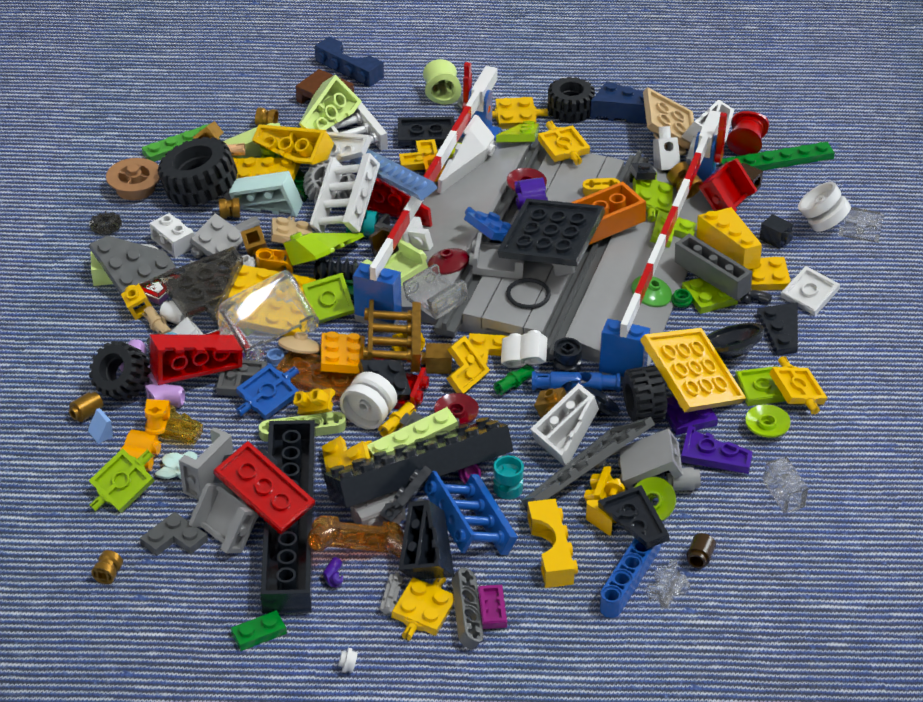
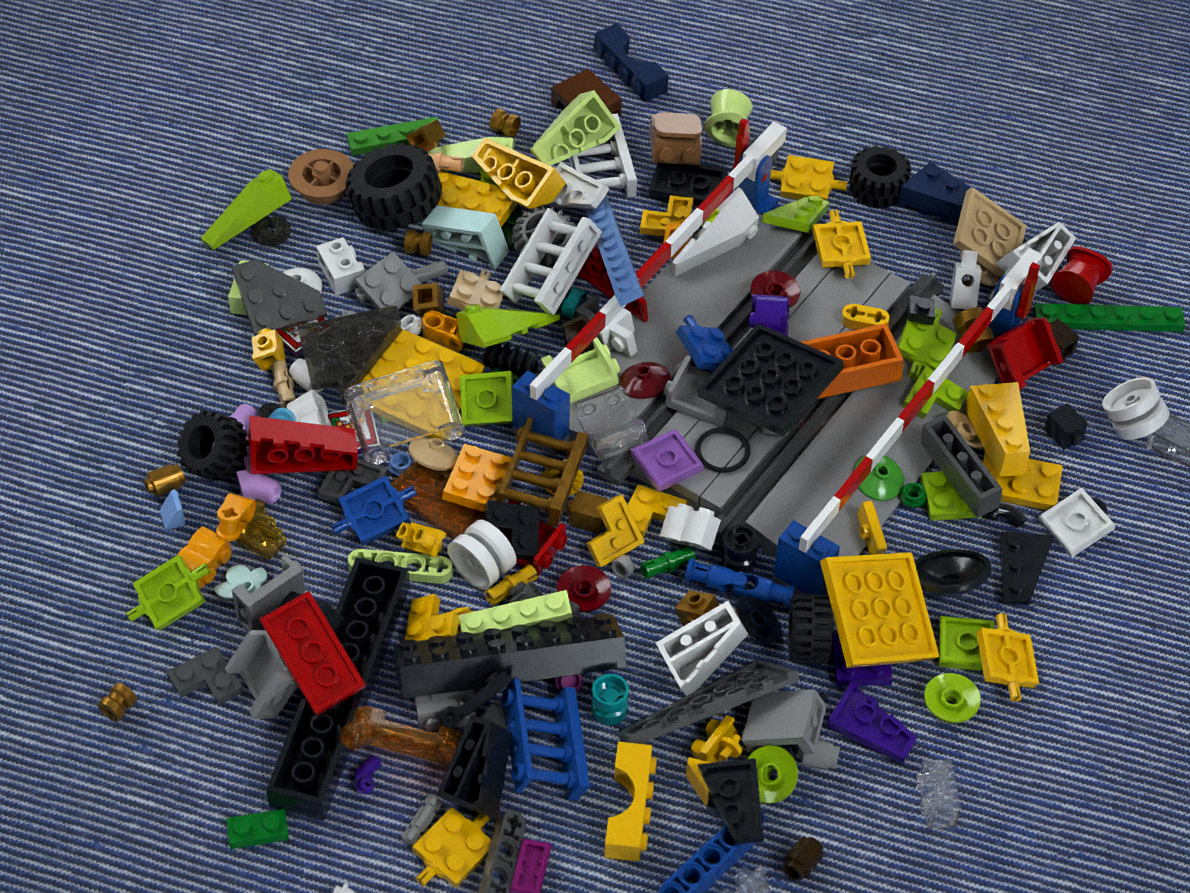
camera: 15 degrees right, 10 degrees up
none -> lime wedge [201,168,292,250]
none -> light grey hinge [611,555,635,579]
none -> medium lavender tile [631,428,704,492]
none -> medium nougat brick [649,112,702,165]
none -> yellow plate [857,501,887,555]

